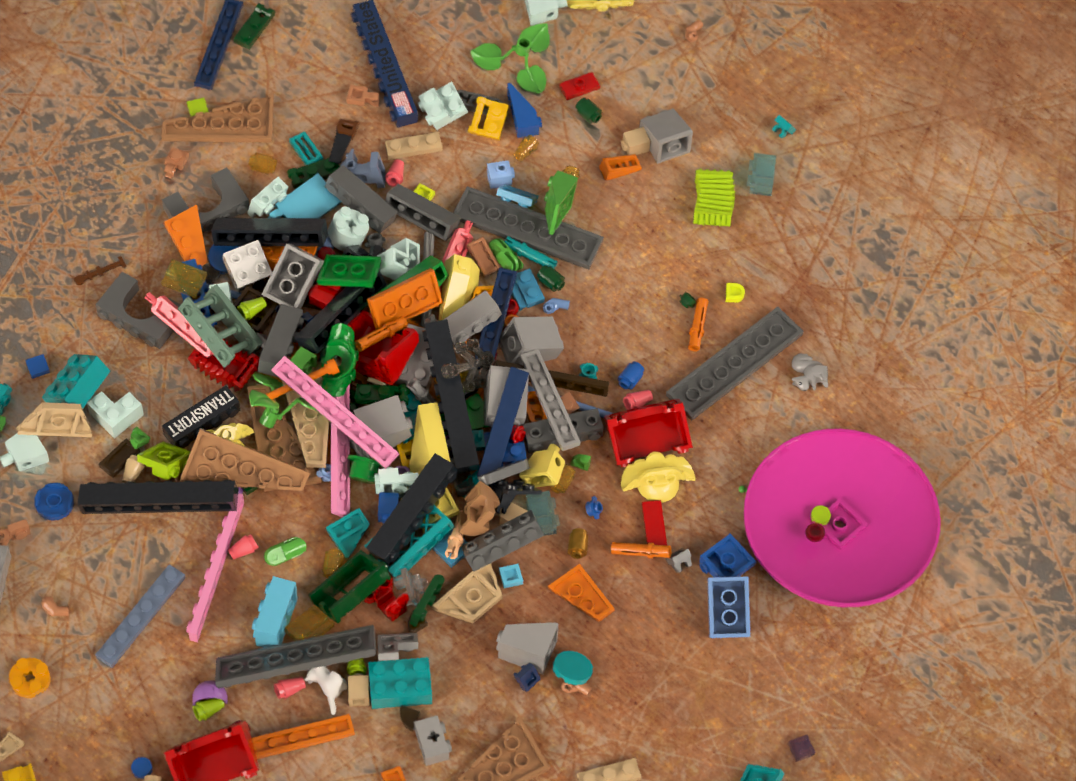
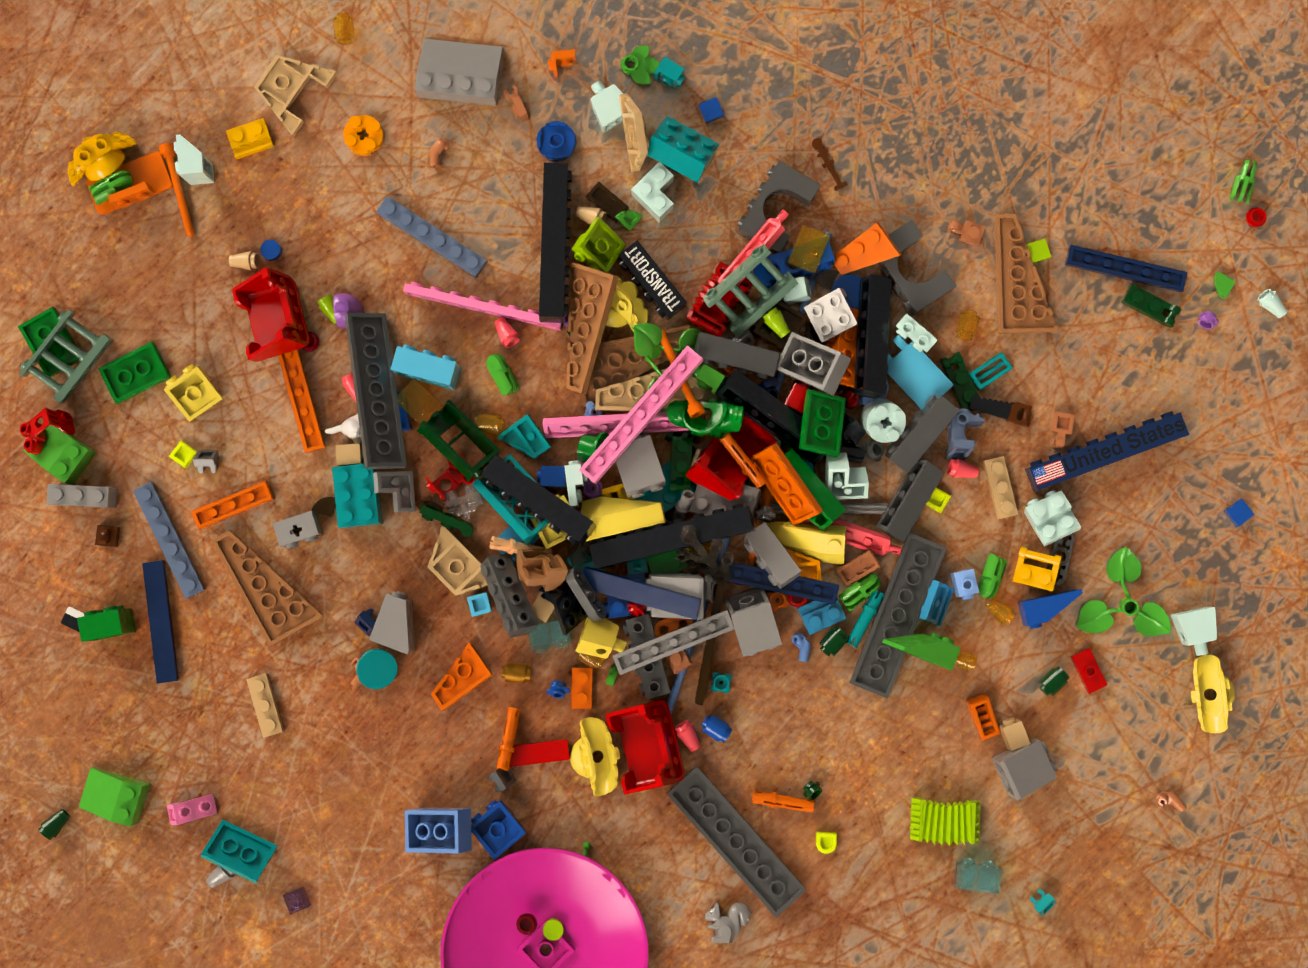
camera: 90 degrees right, 25 degrees up
none -> orange plate [571,667,593,709]
none -> bright green arm [978,554,1007,599]

